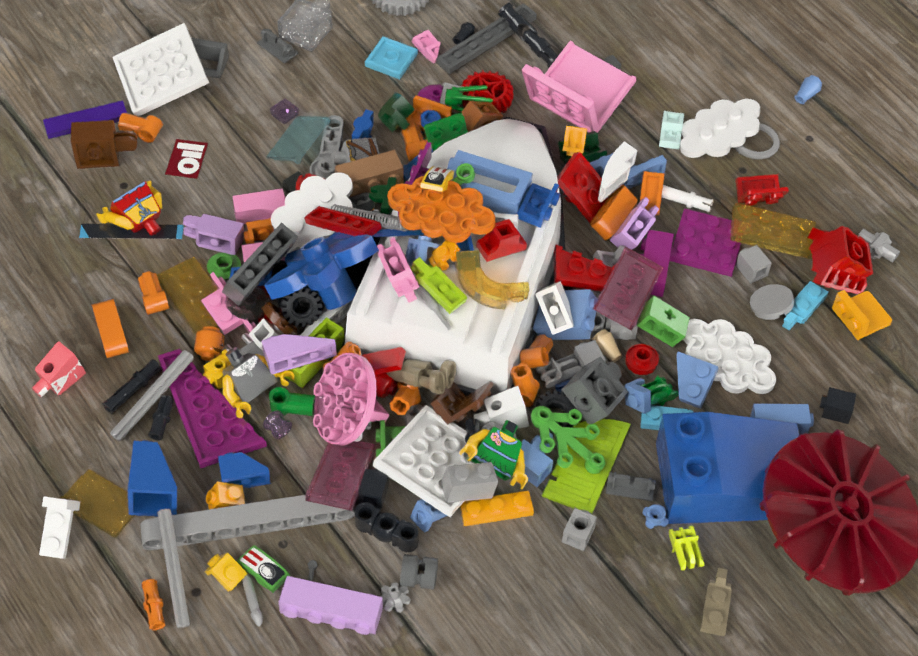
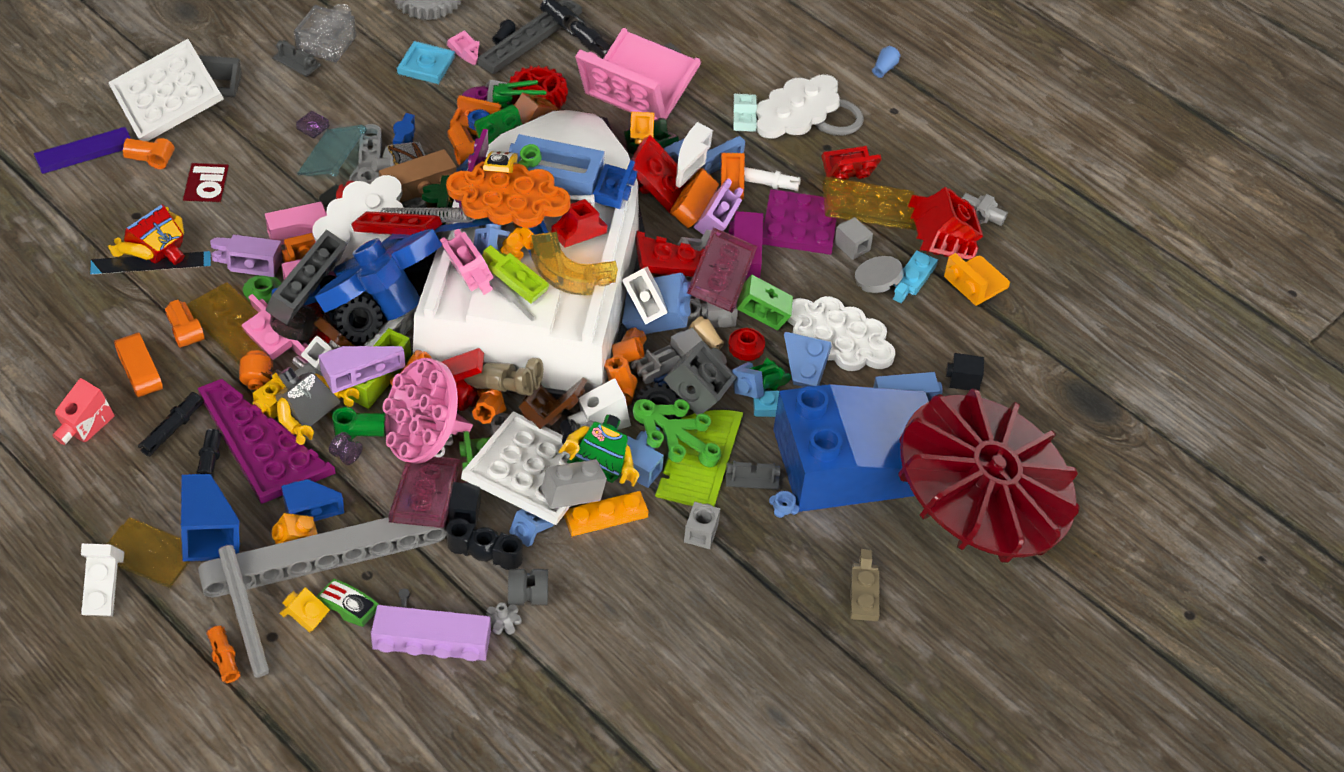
camera: 10 degrees left, 5 degrees down
reddish brown brick [71,120,137,169] -> none
light grey axle [110,350,194,441] -> none
light grey piece [242,574,263,626] -> none
dark green brick [378,92,415,133] -> none
neon yellow arm [669,525,704,571] -> none

